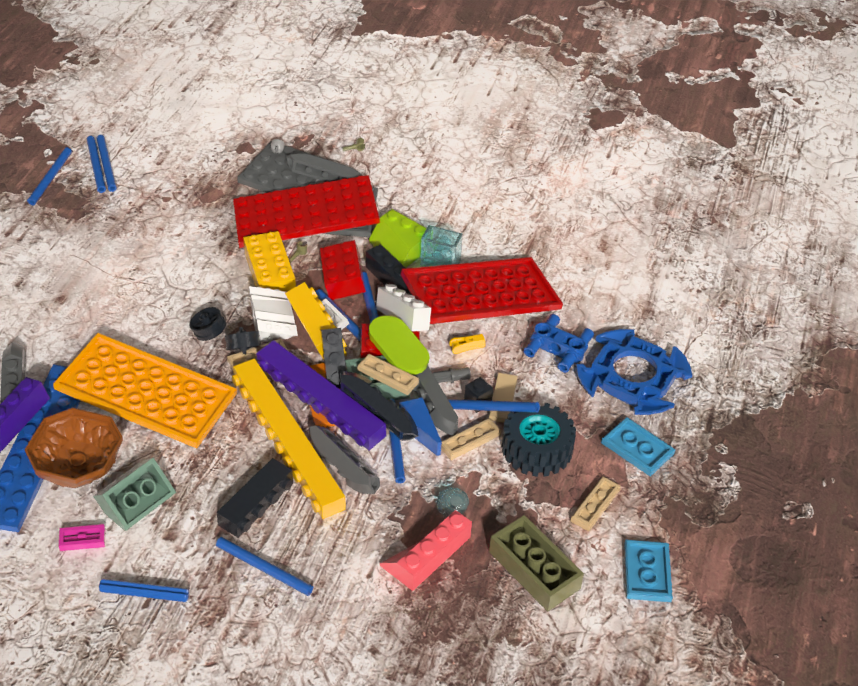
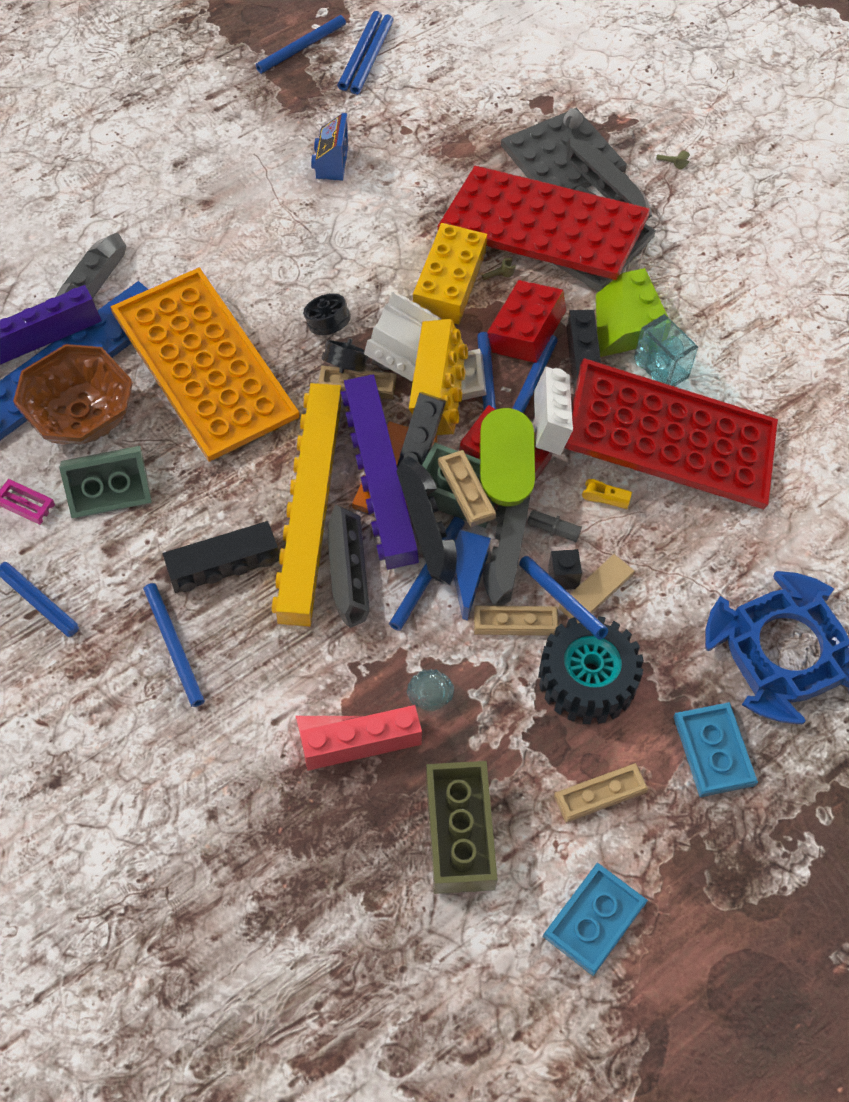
camera: 35 degrees right, 15 degrees up
blue piece [524,314,594,373] -> none
none -> blue slope [311,113,349,181]

